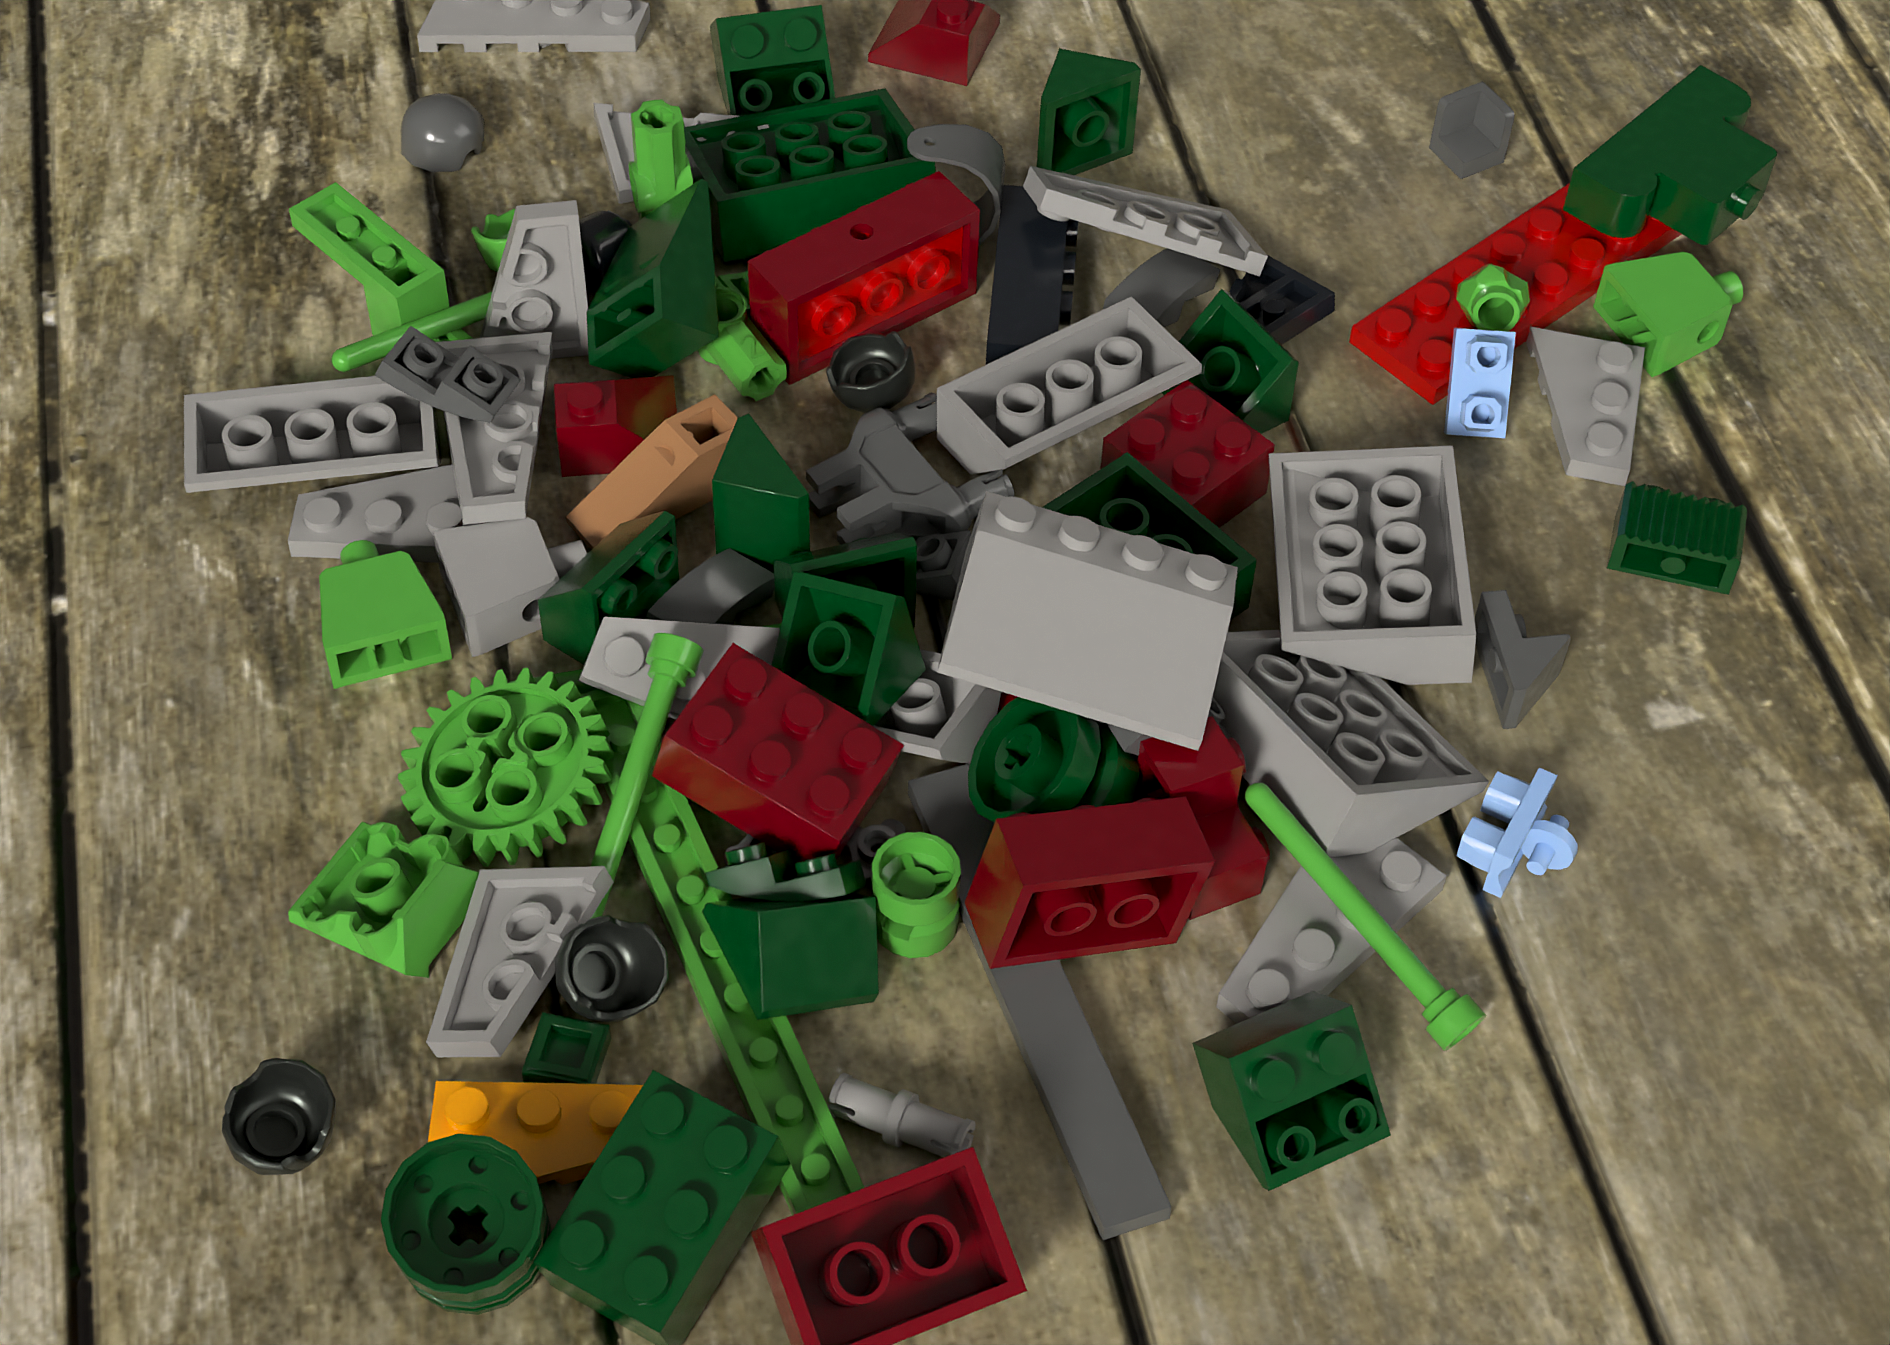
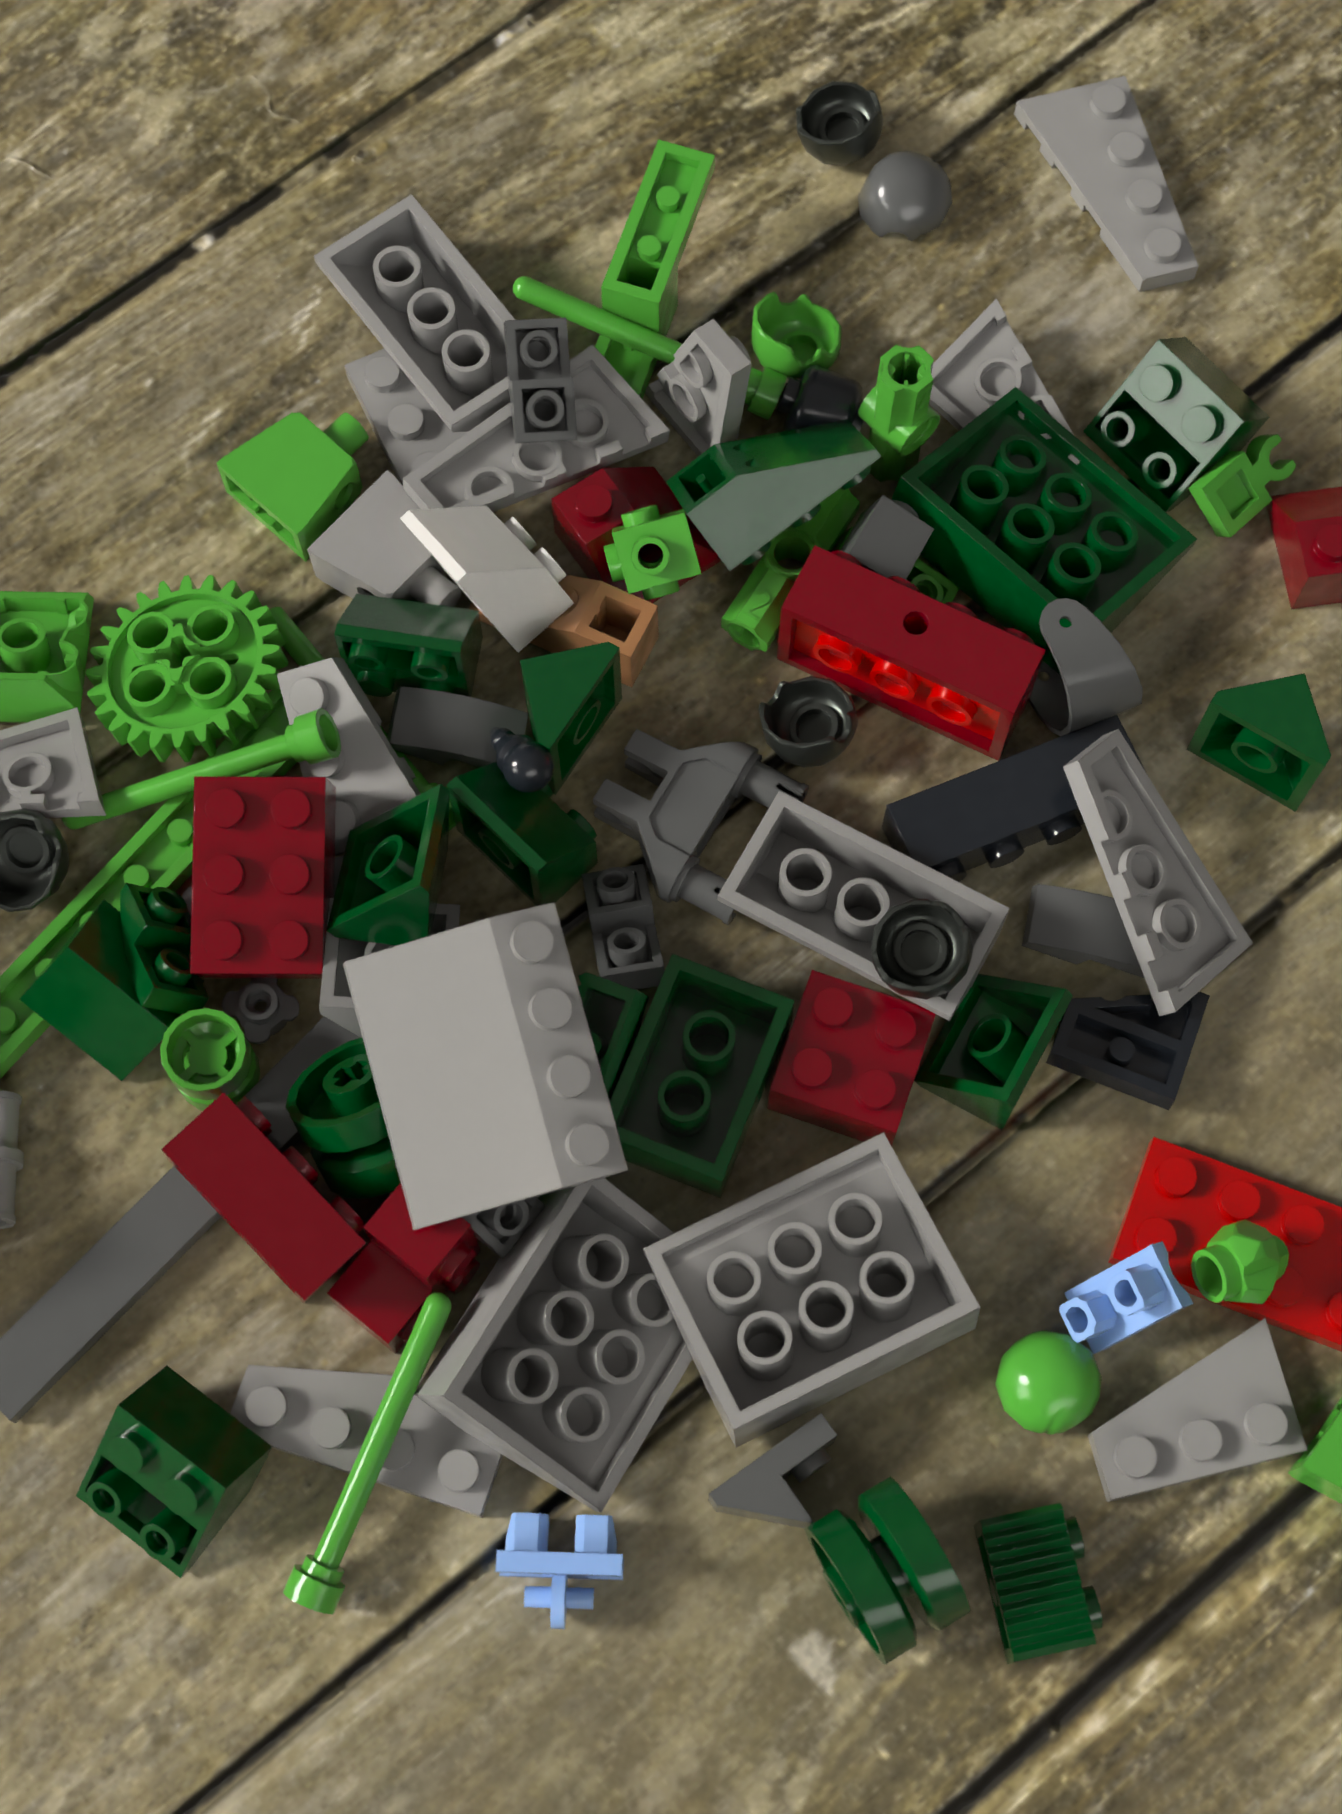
camera: 65 degrees right, 20 degrees up
none -> white slope [400,505,574,653]
none -> black bar [490,727,554,793]
none -> bright green brick [603,505,701,600]
none -> pearl dark grey hair [796,81,883,166]
none -> dark green wheel [805,1476,971,1664]
none -> dark grey brick [840,495,934,579]
none -> pearl dark grey hair [871,899,973,1000]
none -> bright green hair [995,1330,1102,1435]
none -> bright green plate [1188,434,1296,537]

